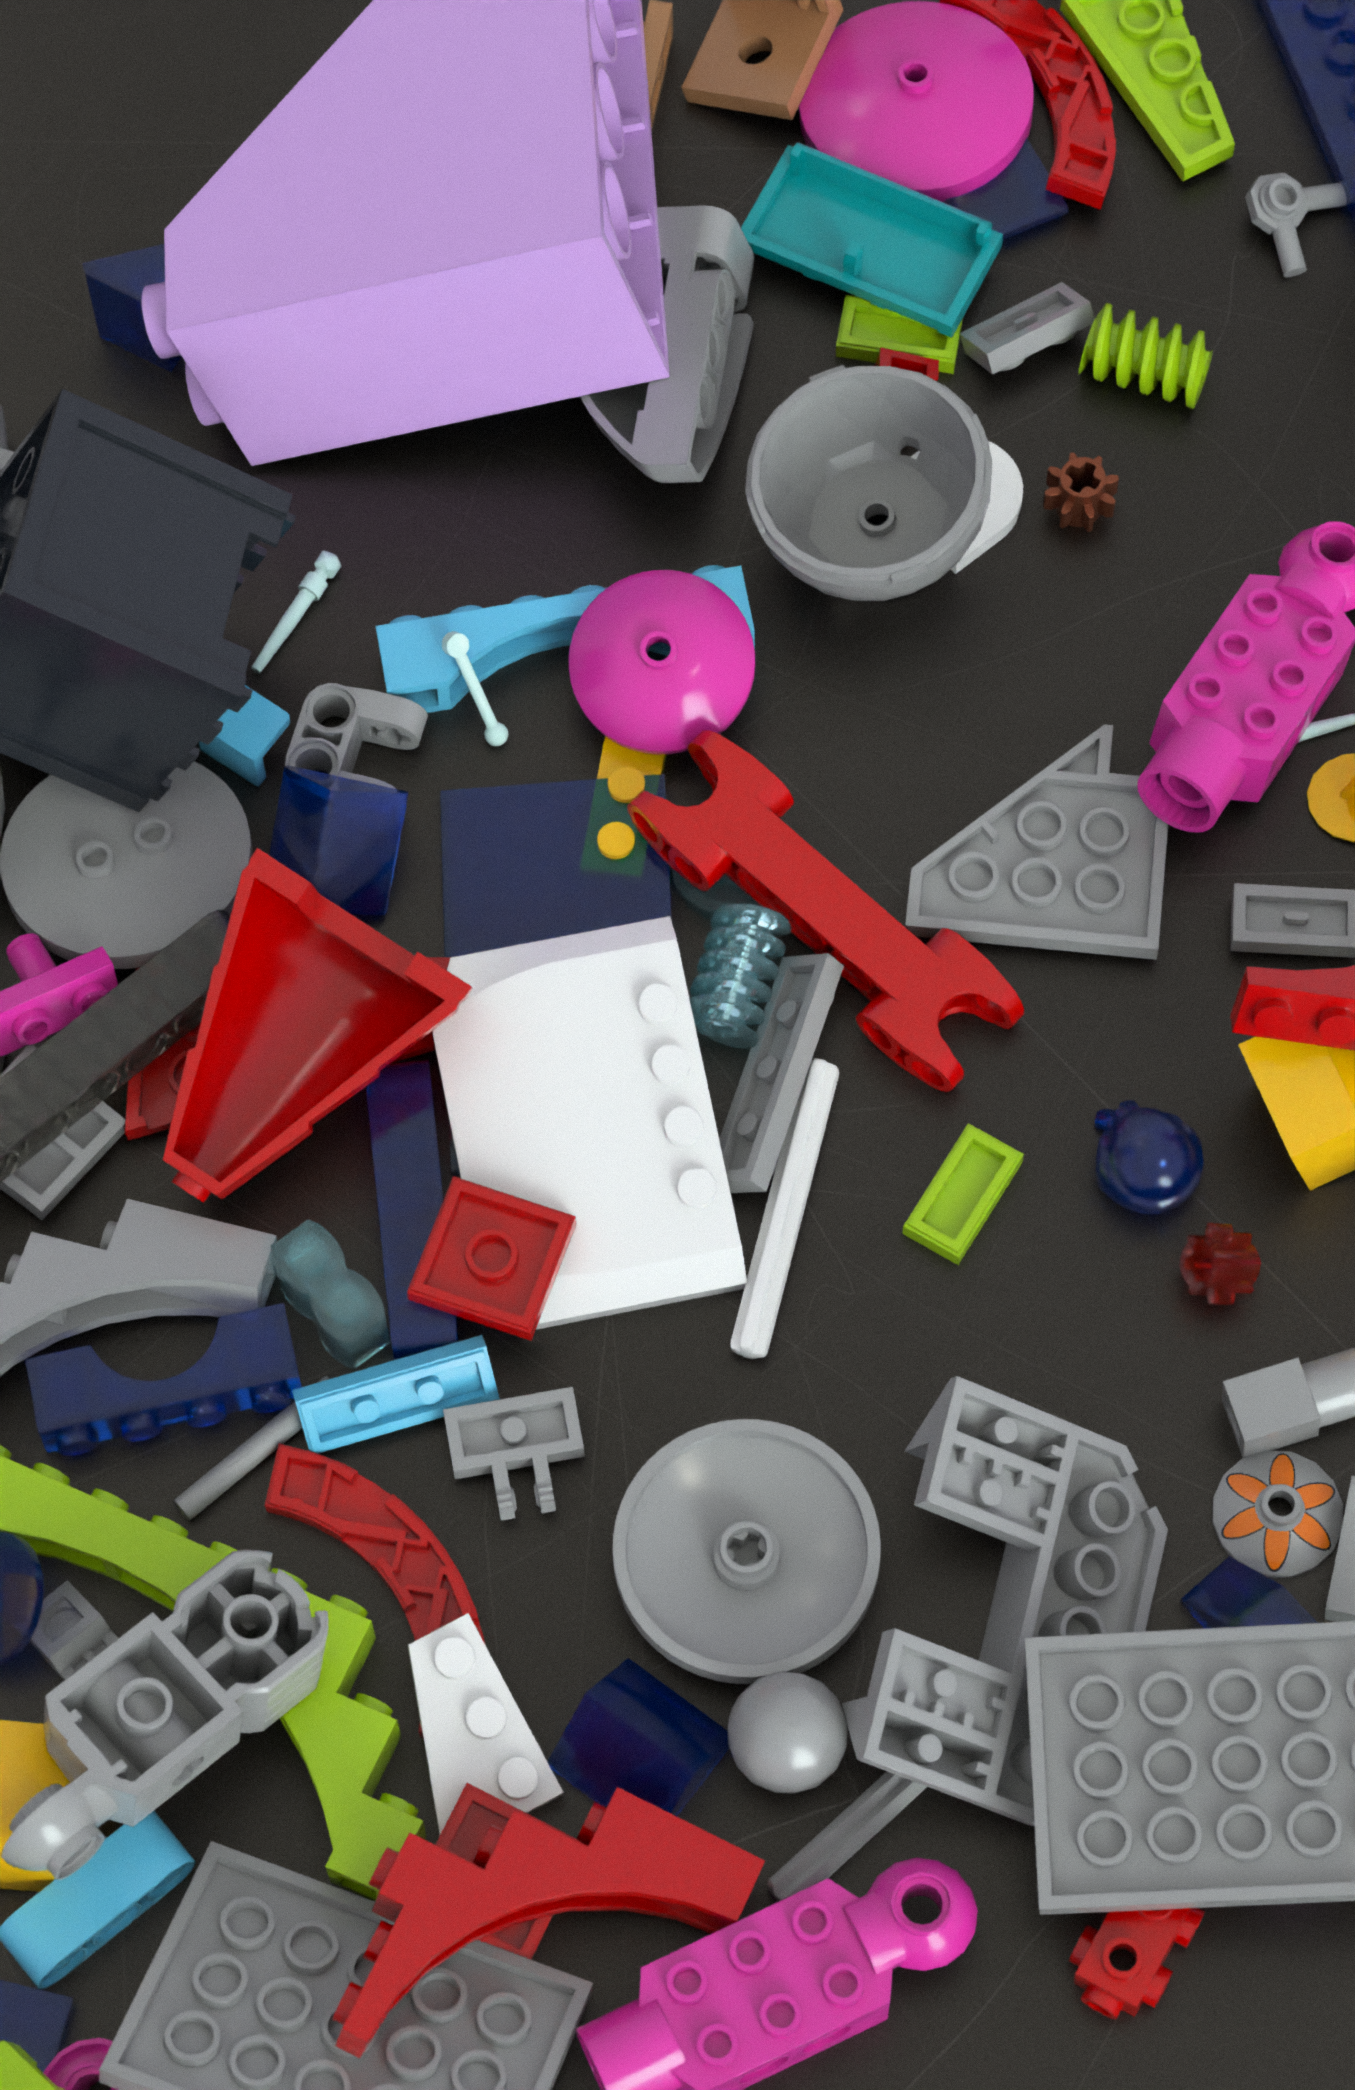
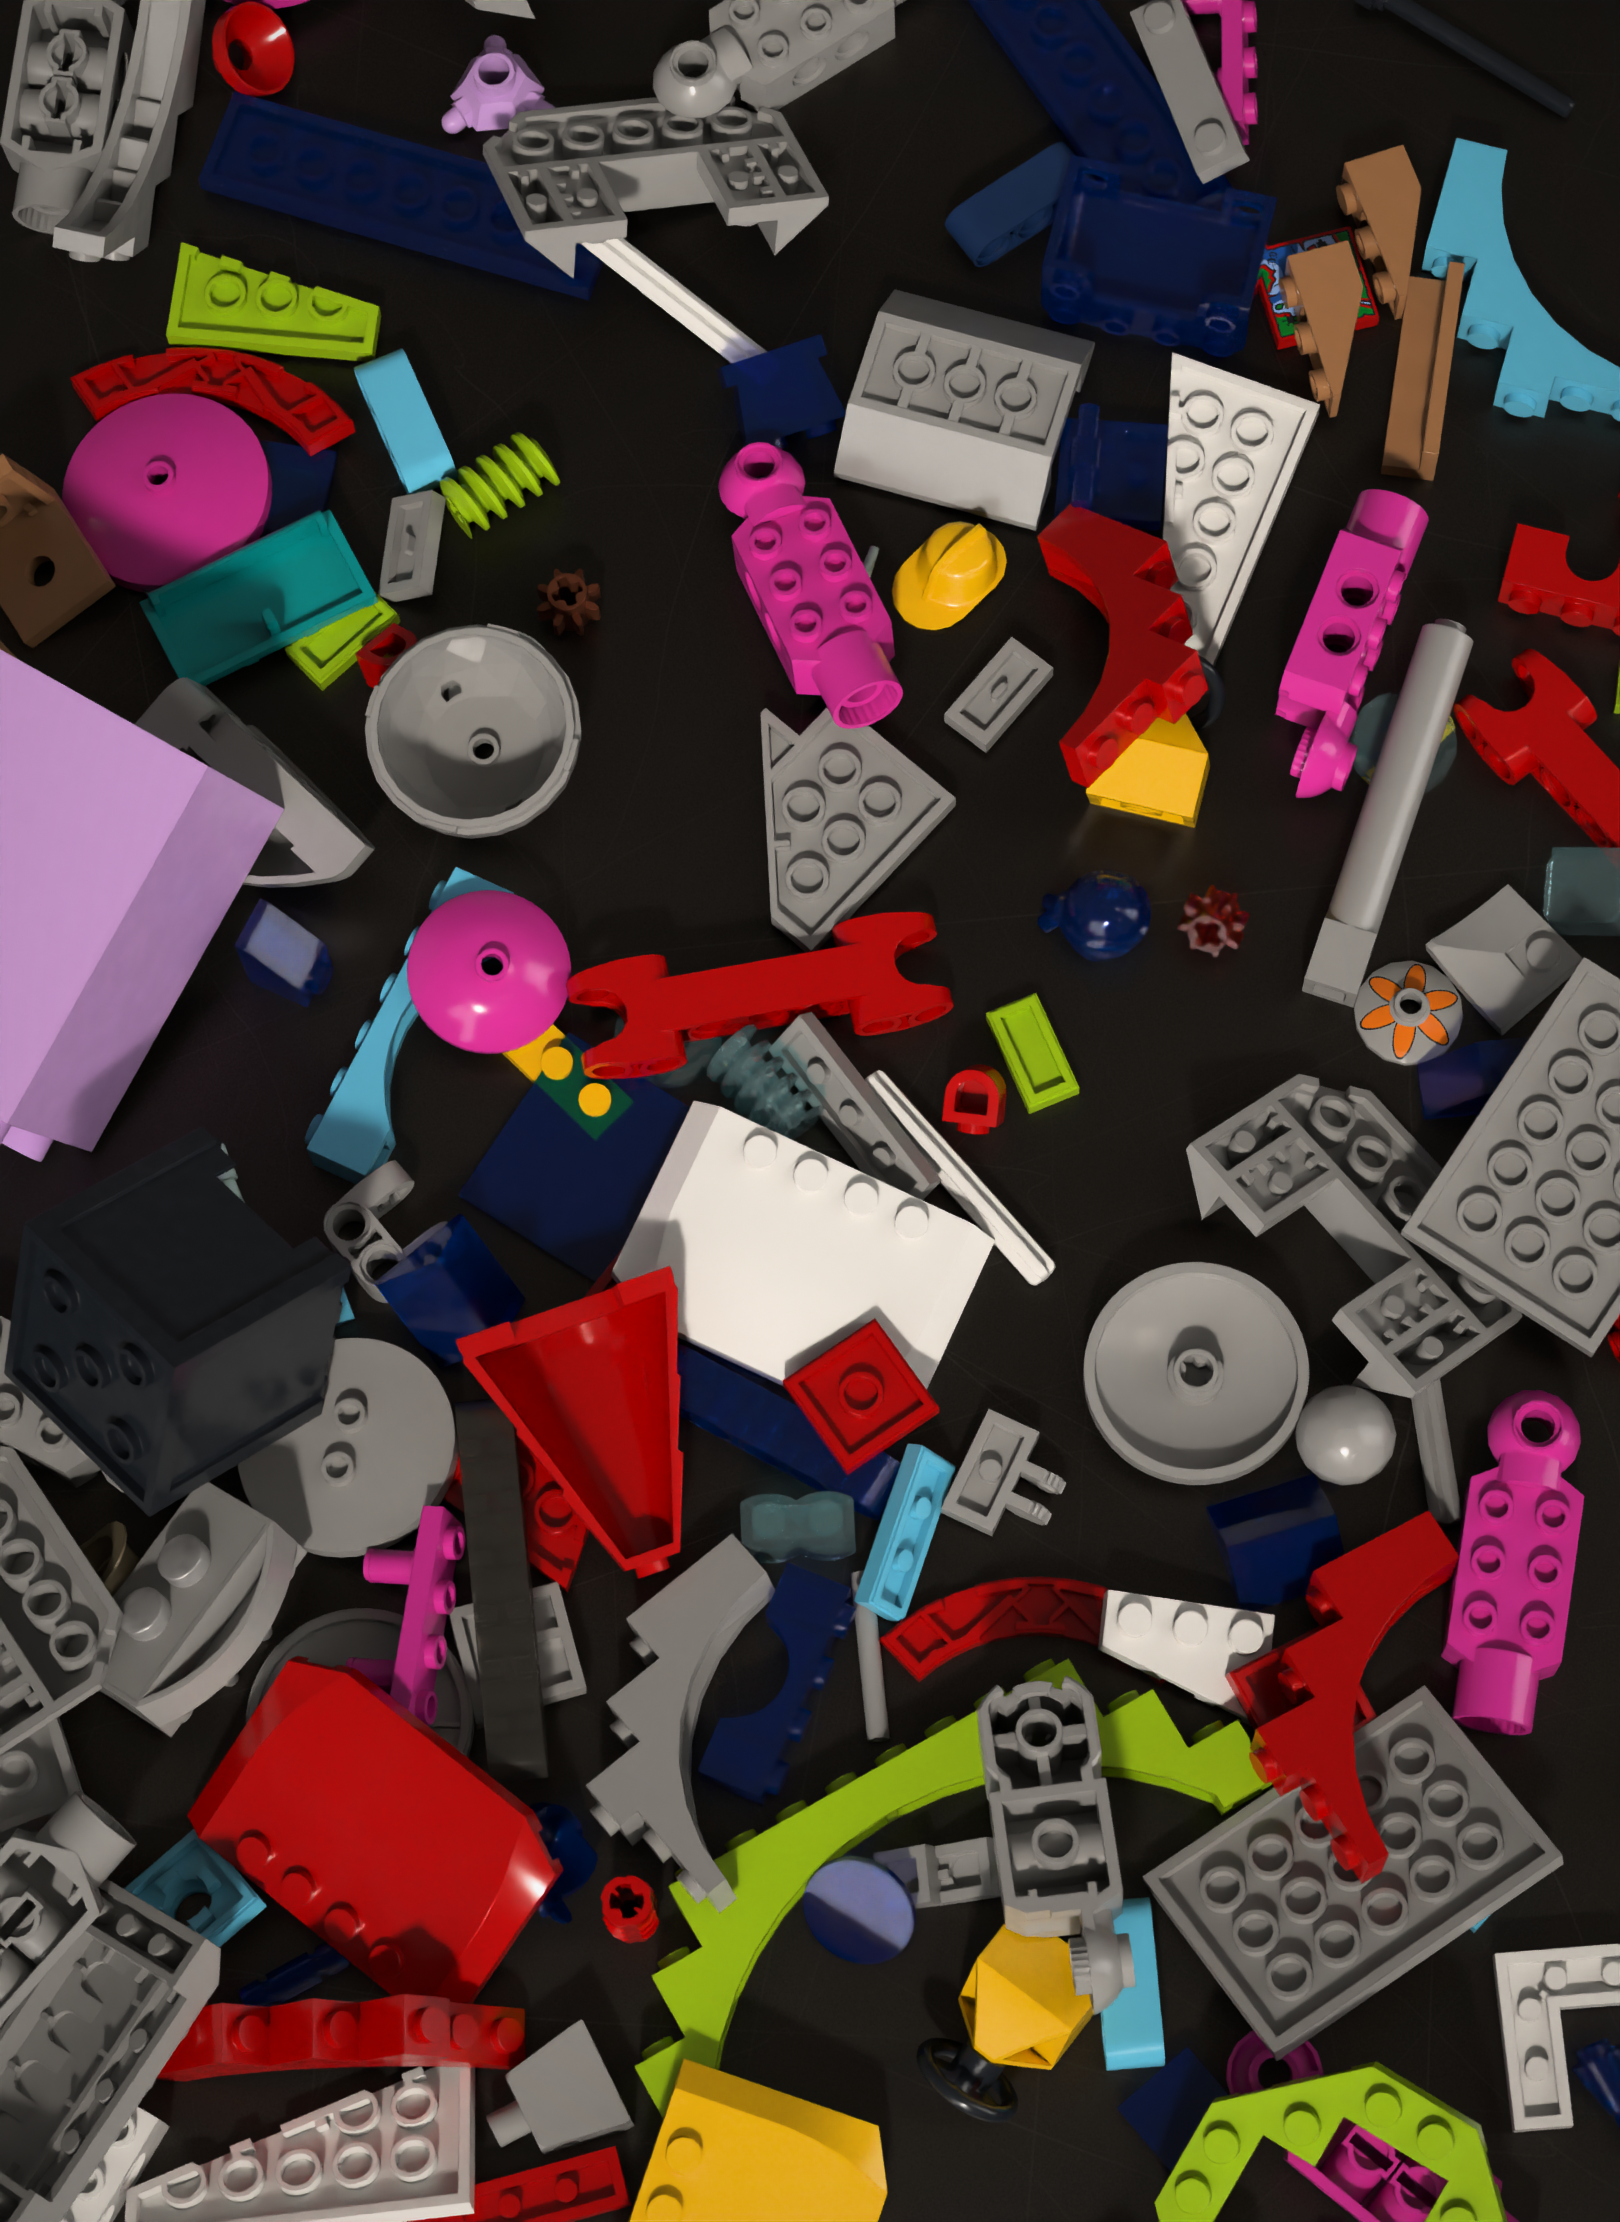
camera: 50 degrees left, 5 degrees up
light aqua hinge [442,631,509,746] -> none
light grey piece [1245,173,1348,277] -> none
none -> clear blue slope [235,899,333,1007]
none -> medium azure beam [353,348,458,495]
none -> red plate [942,1064,1007,1134]

